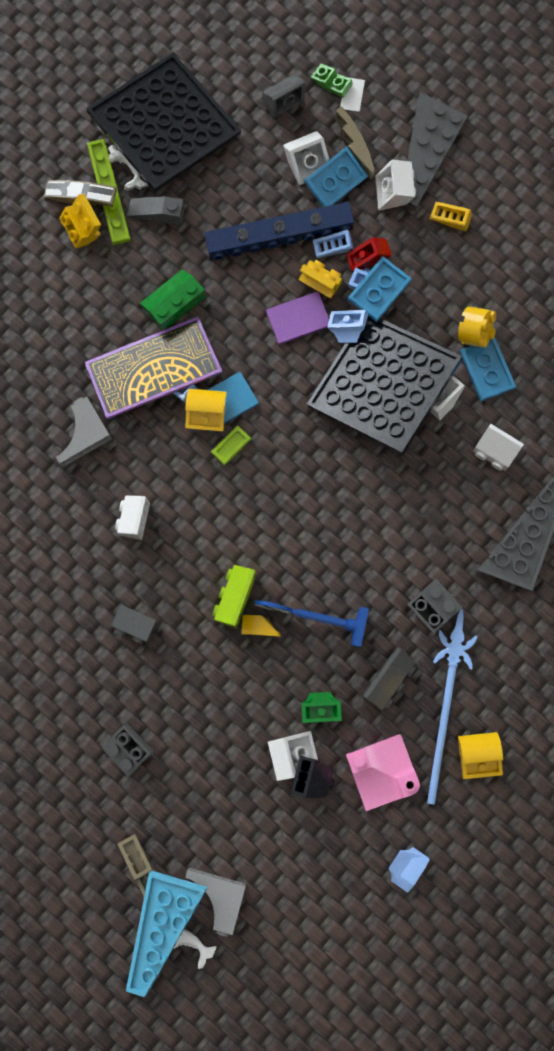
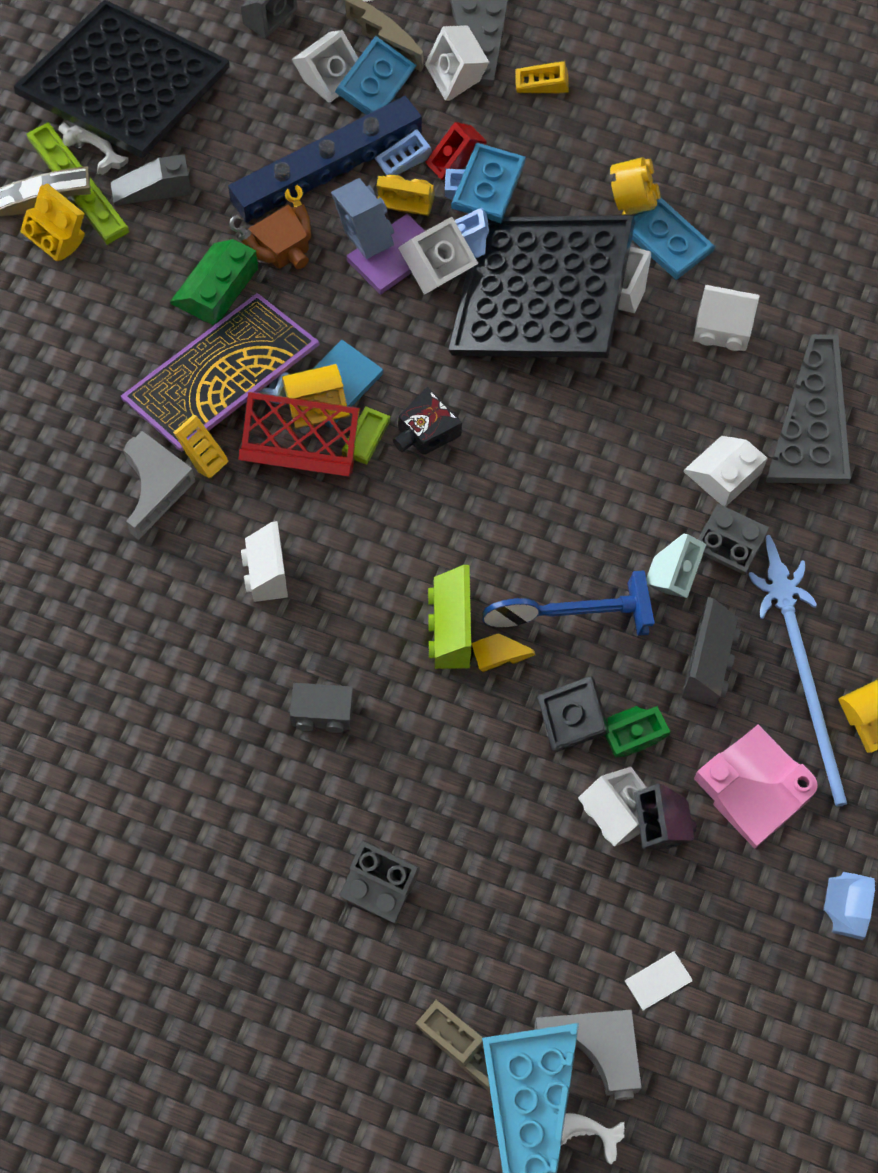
camera: 25 degrees left, 15 degrees down
none -> yellow slope [173,415,229,478]
none -> dark orange torso [230,185,311,269]
none -> red fence [238,392,360,476]
none -> sand blue brick [331,178,394,259]
none -> black torso [393,387,462,455]
none -> white slope [398,217,478,295]
none -> black tile [537,676,610,753]
none -> white sticker [624,951,693,1010]
none -> light aqua slope [646,534,706,598]
none -> white slope [684,436,767,507]

